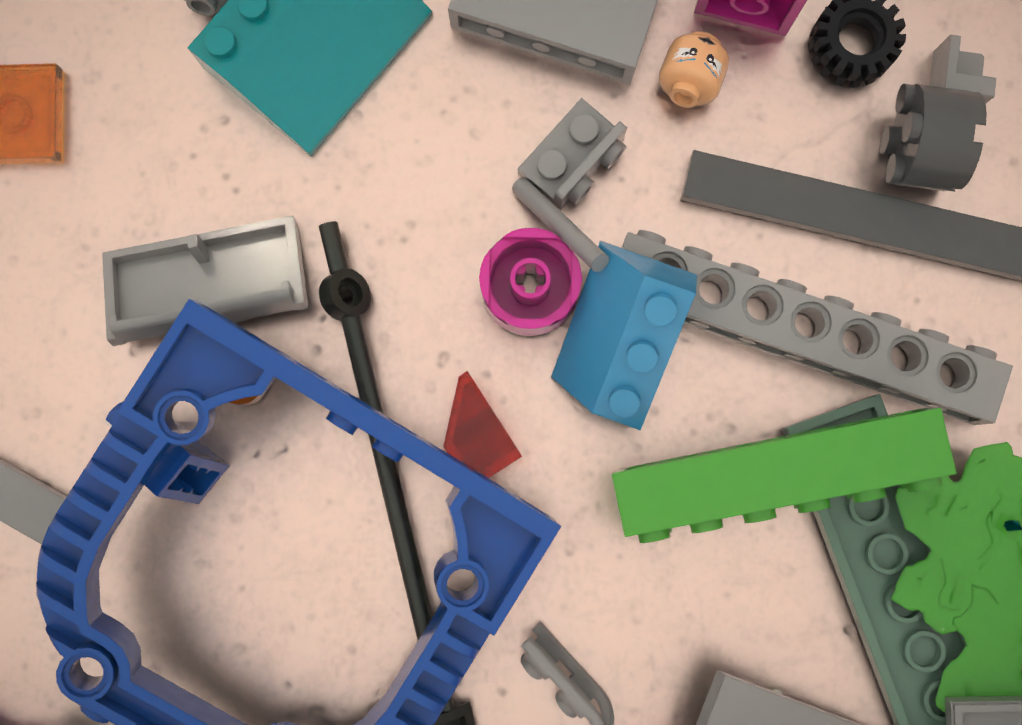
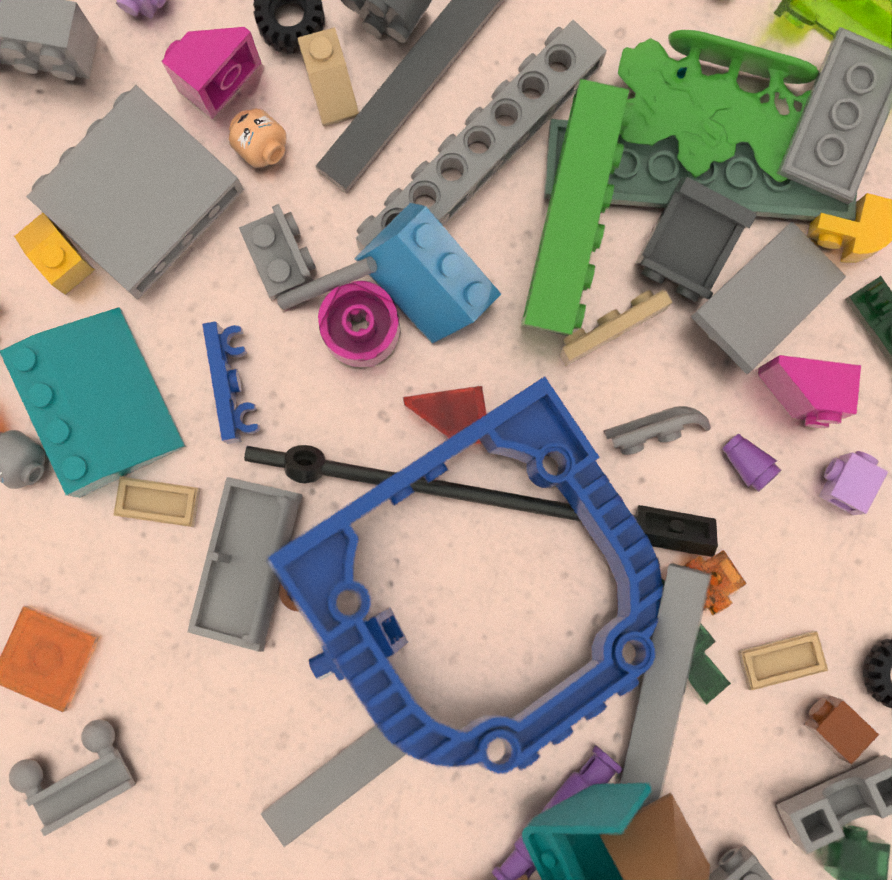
camera: 75 degrees left, 0 degrees up
none -> tan tile [113,476,200,527]
none -> blue plate [202,321,260,444]
none -> tan slope [297,27,359,127]
none -> tan tile [559,290,673,367]
none -> dark grey panel [636,177,757,302]

